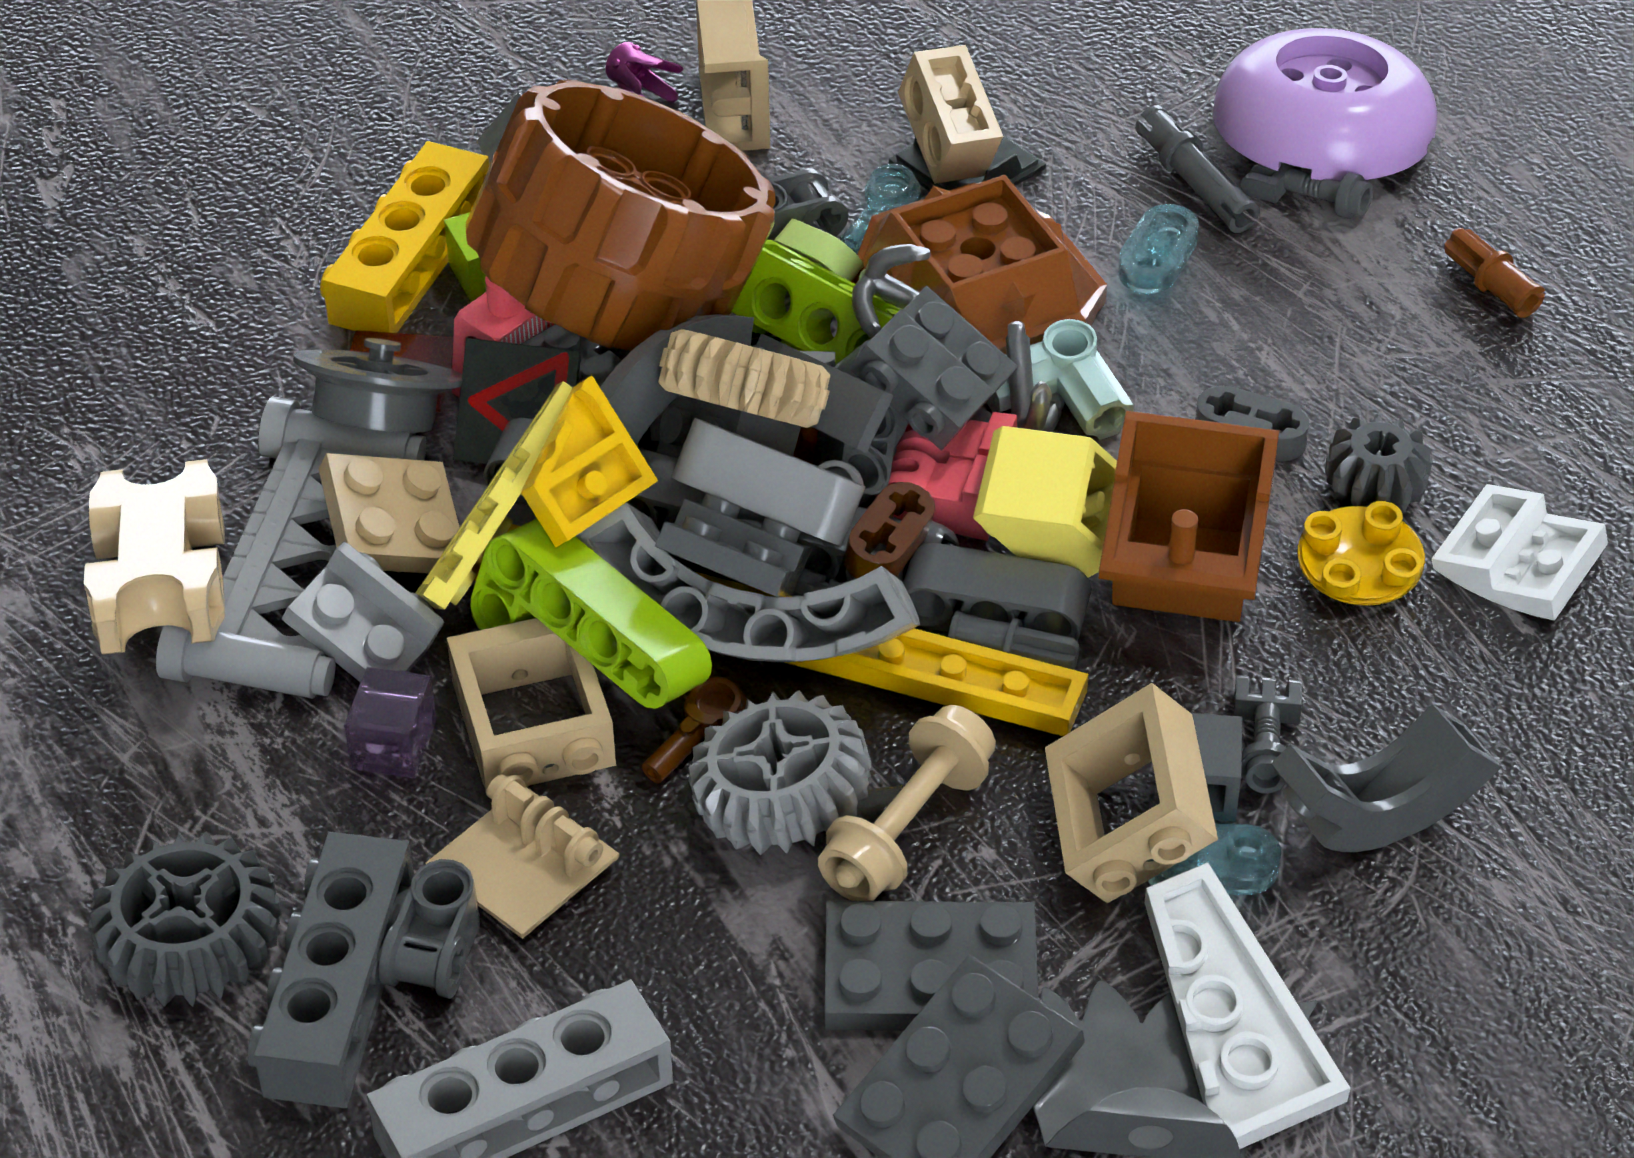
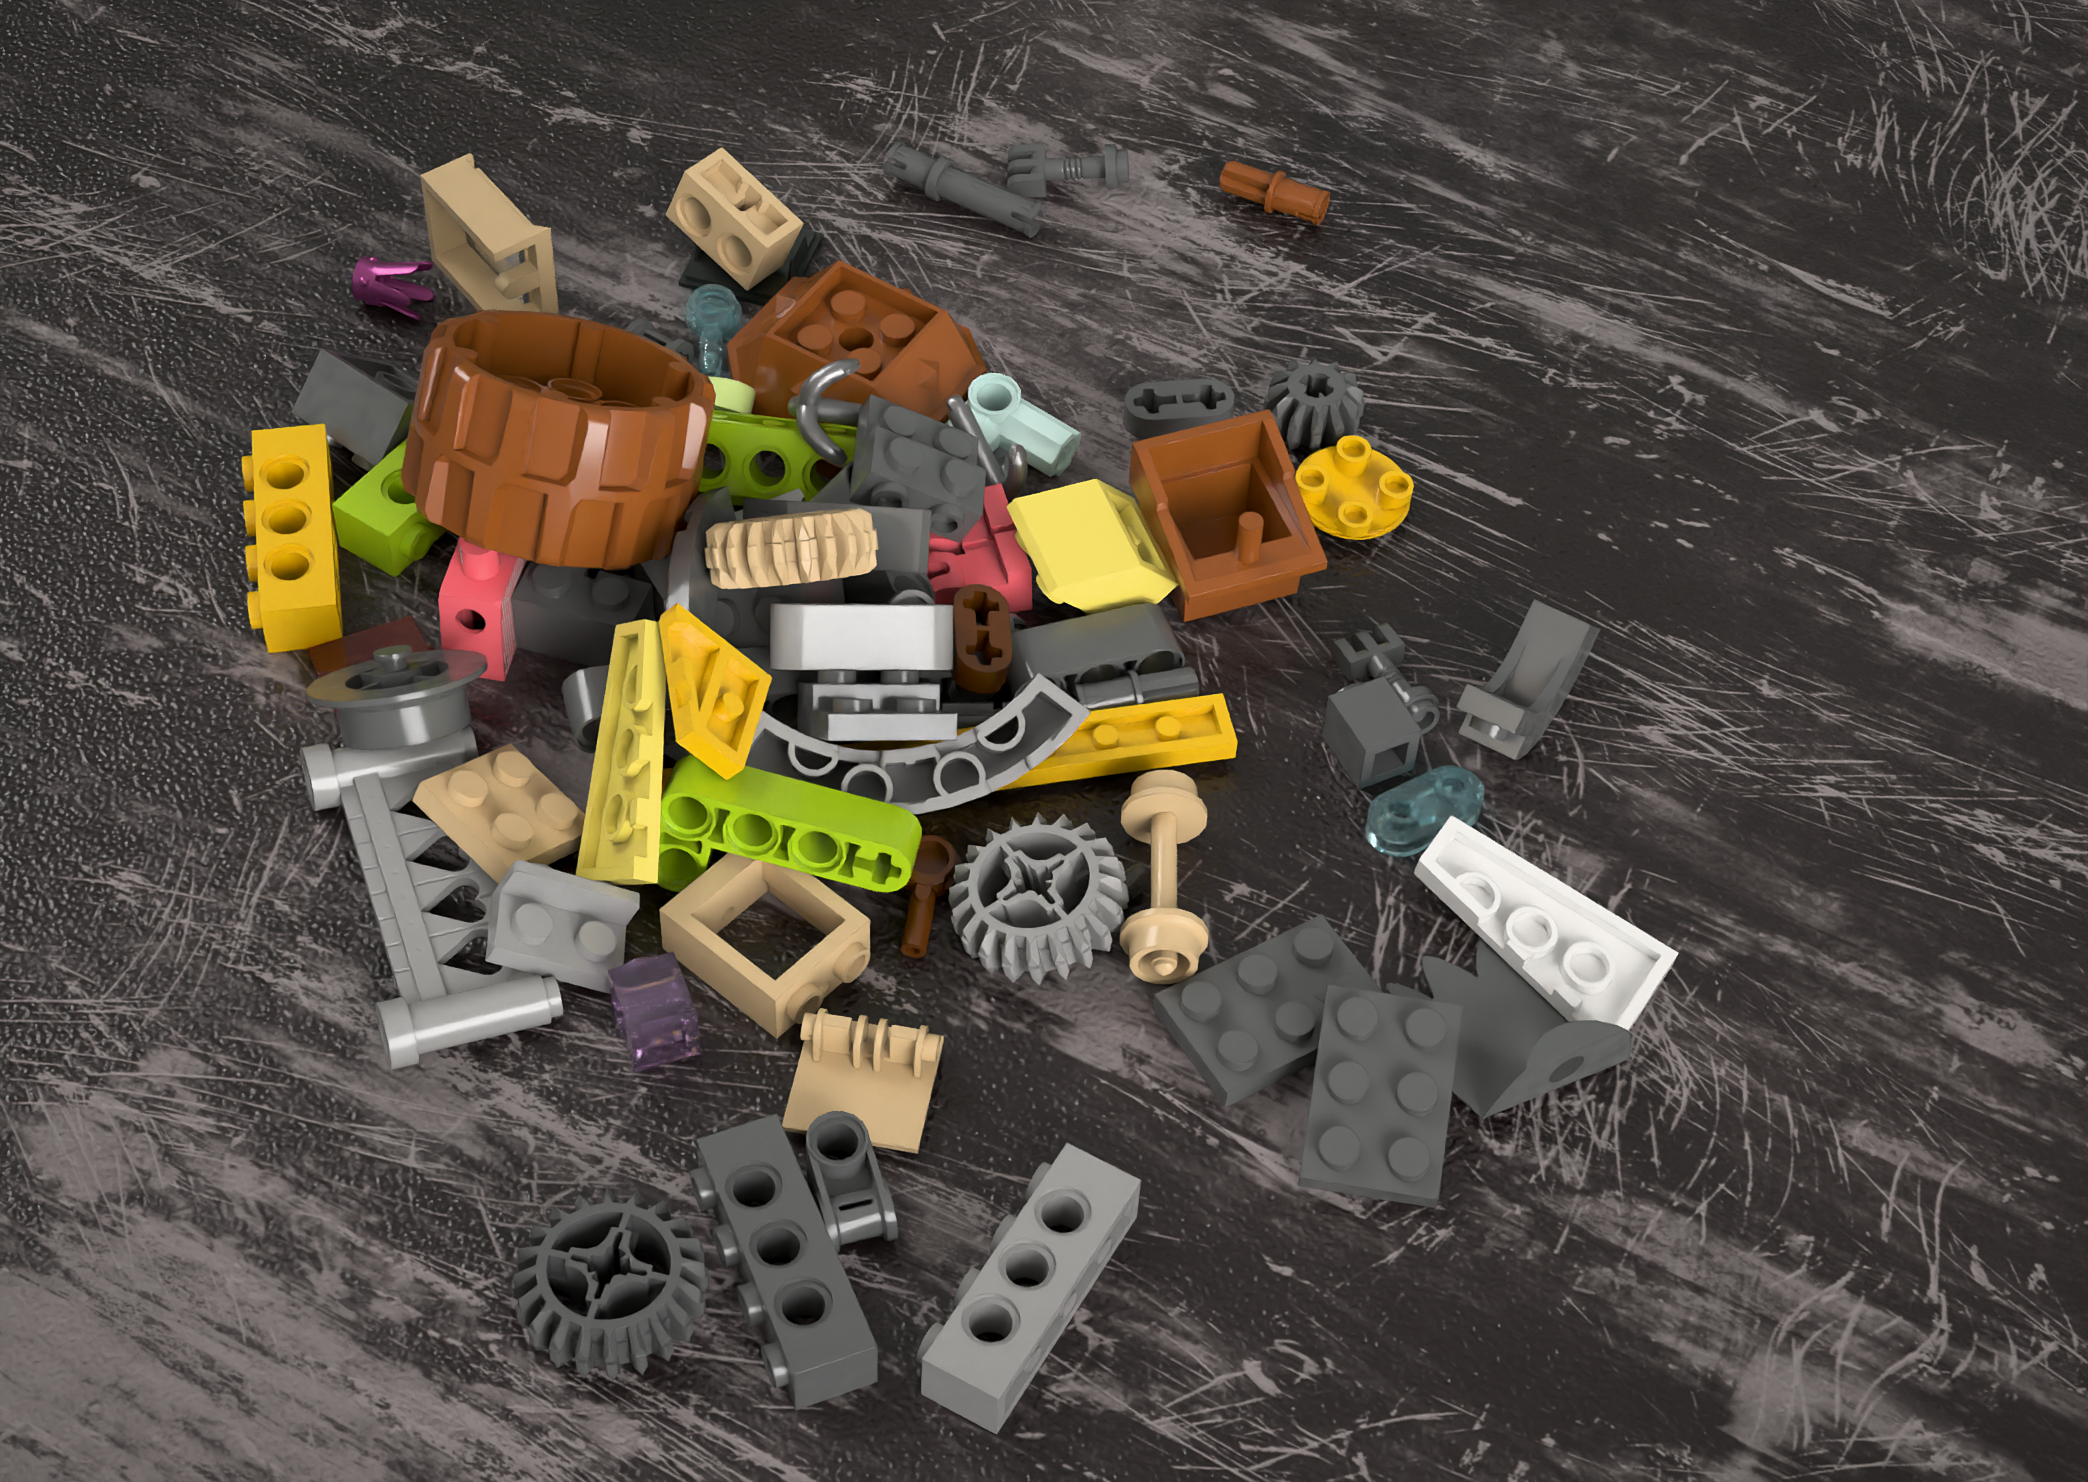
camera: 35 degrees left, 5 degrees up
tan piece [84,459,225,655] -> none
pearl dark grey piece [453,338,582,464] -> none
tan window [1045,683,1218,904] -> none
clear light blue plate [1118,204,1199,295] -> none
lavender brick [1213,28,1437,181] -> none
white slope [1432,484,1608,621] -> none

